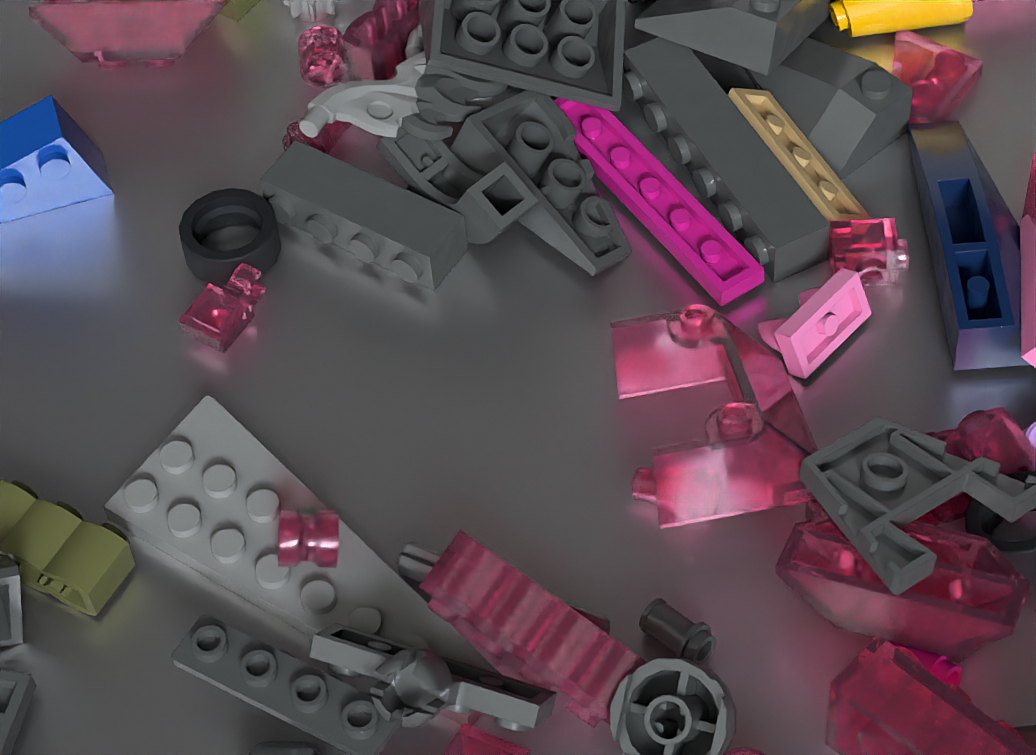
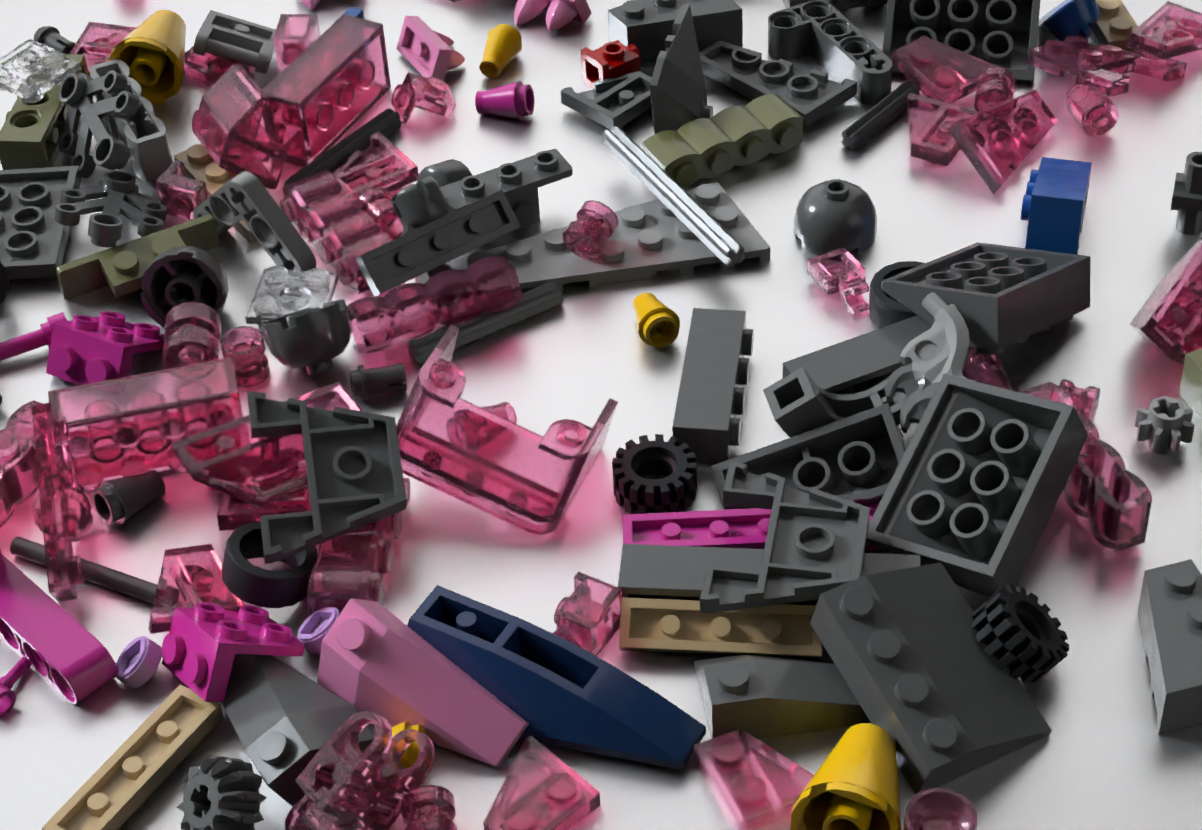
camera: 120 degrees right, 10 degrees down
bright pink tile [758,268,872,379] -> none
none -> axle [602,126,744,267]
none -> black tyre [612,434,697,514]
none -> yellow cone [633,292,680,348]
none -> dark grey brick [672,308,754,464]
none -> dark grey wing [700,461,870,613]
none -> dark grey cylinder [794,179,877,259]
none -> dark grey slope [882,242,1090,355]

